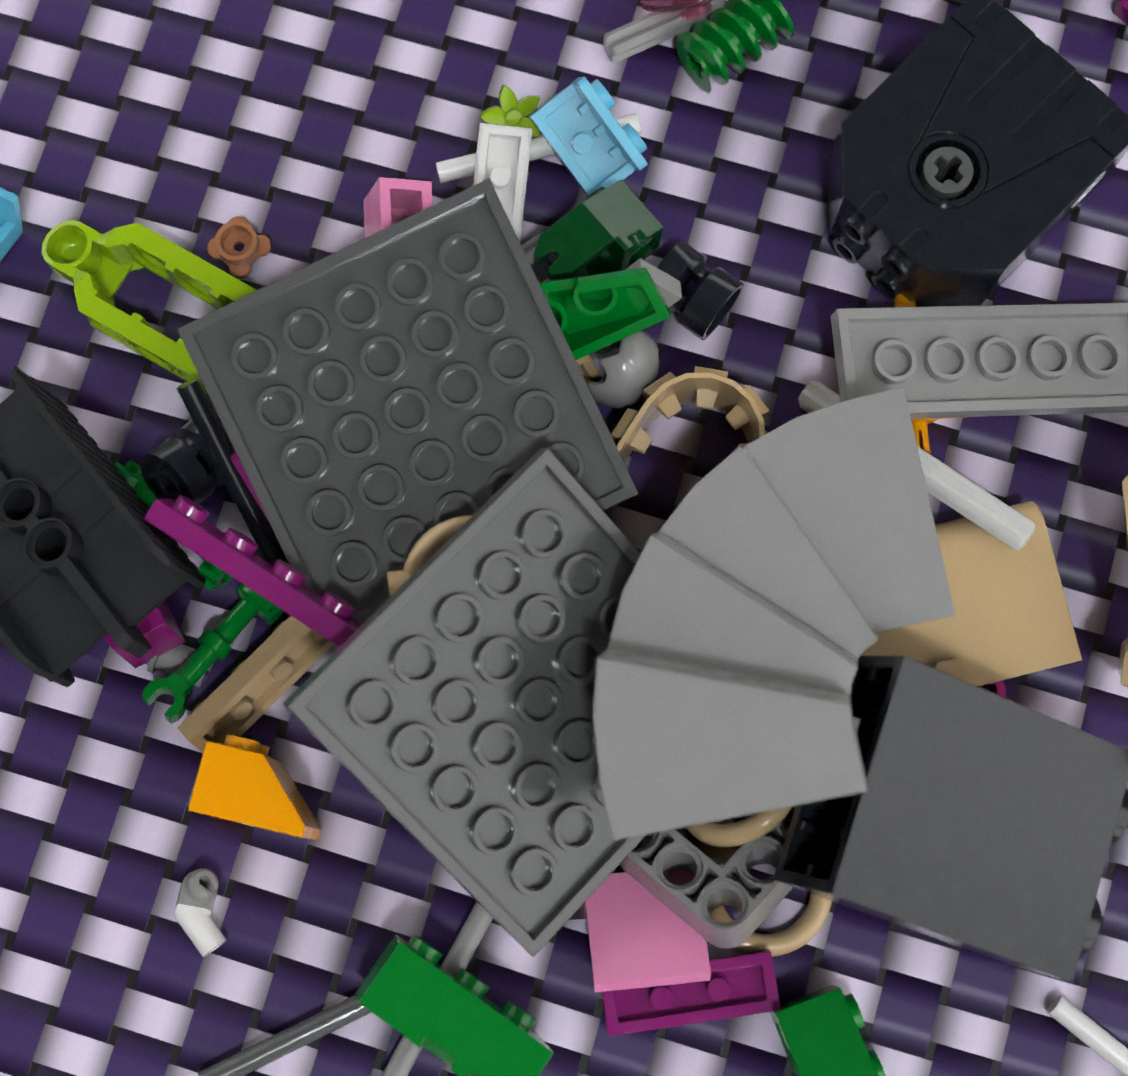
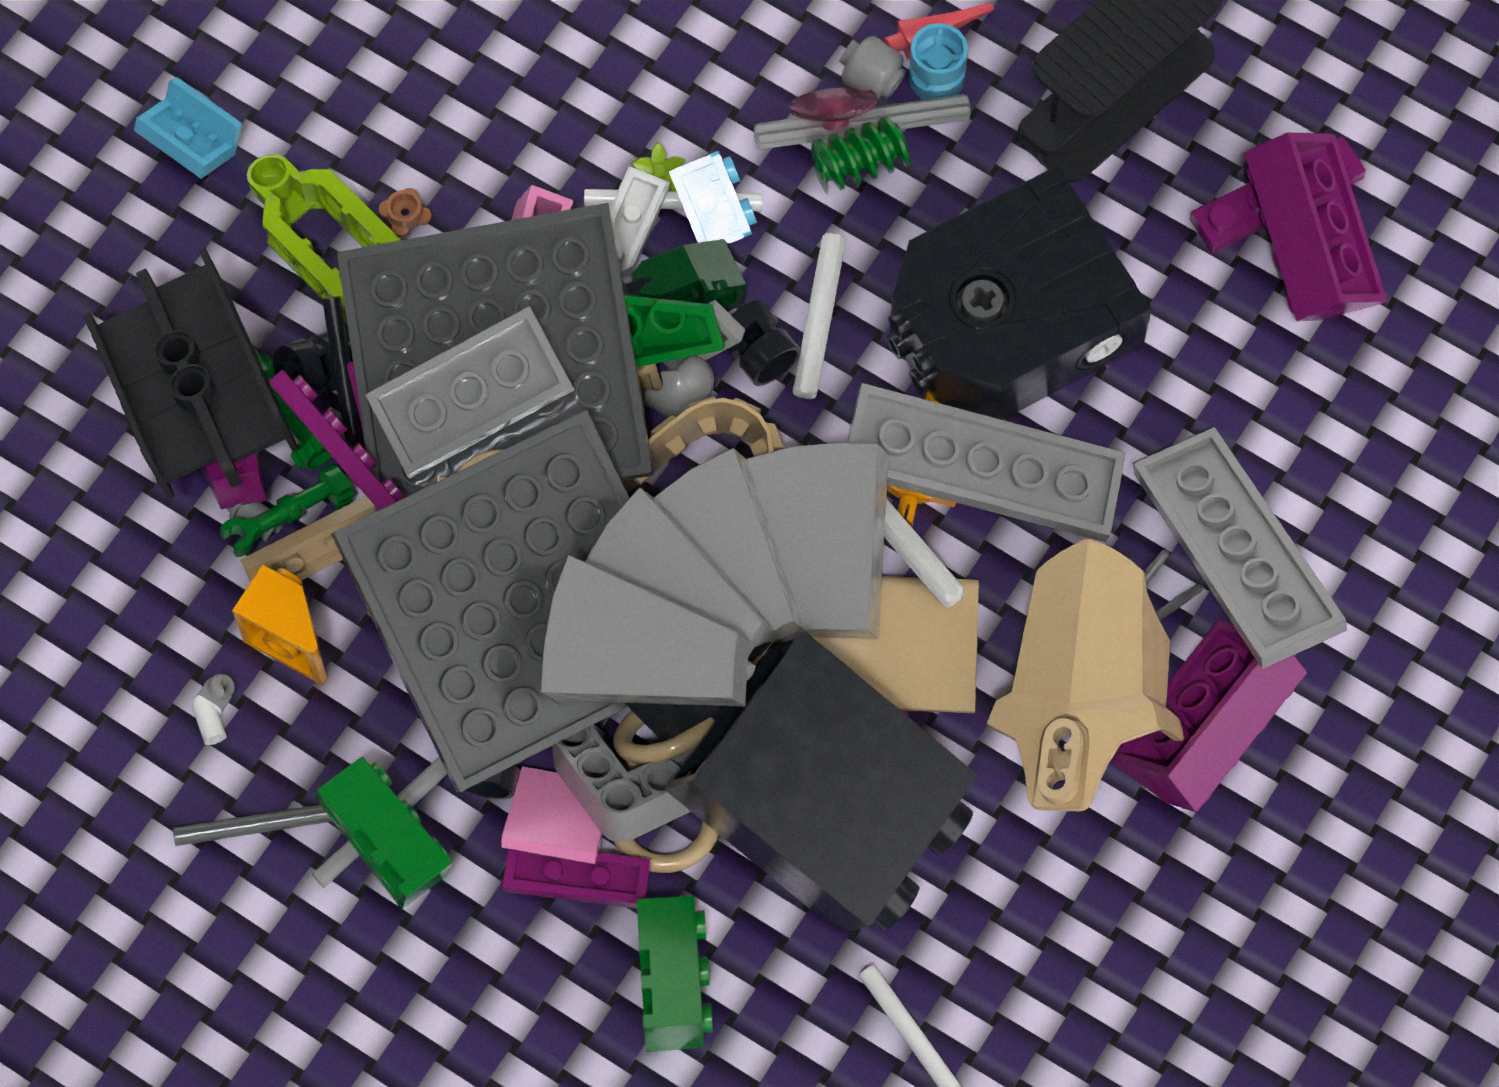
camera: 15 degrees right, 10 degrees down
none -> light grey plate [365,306,575,479]
none -> white axle [793,233,846,400]

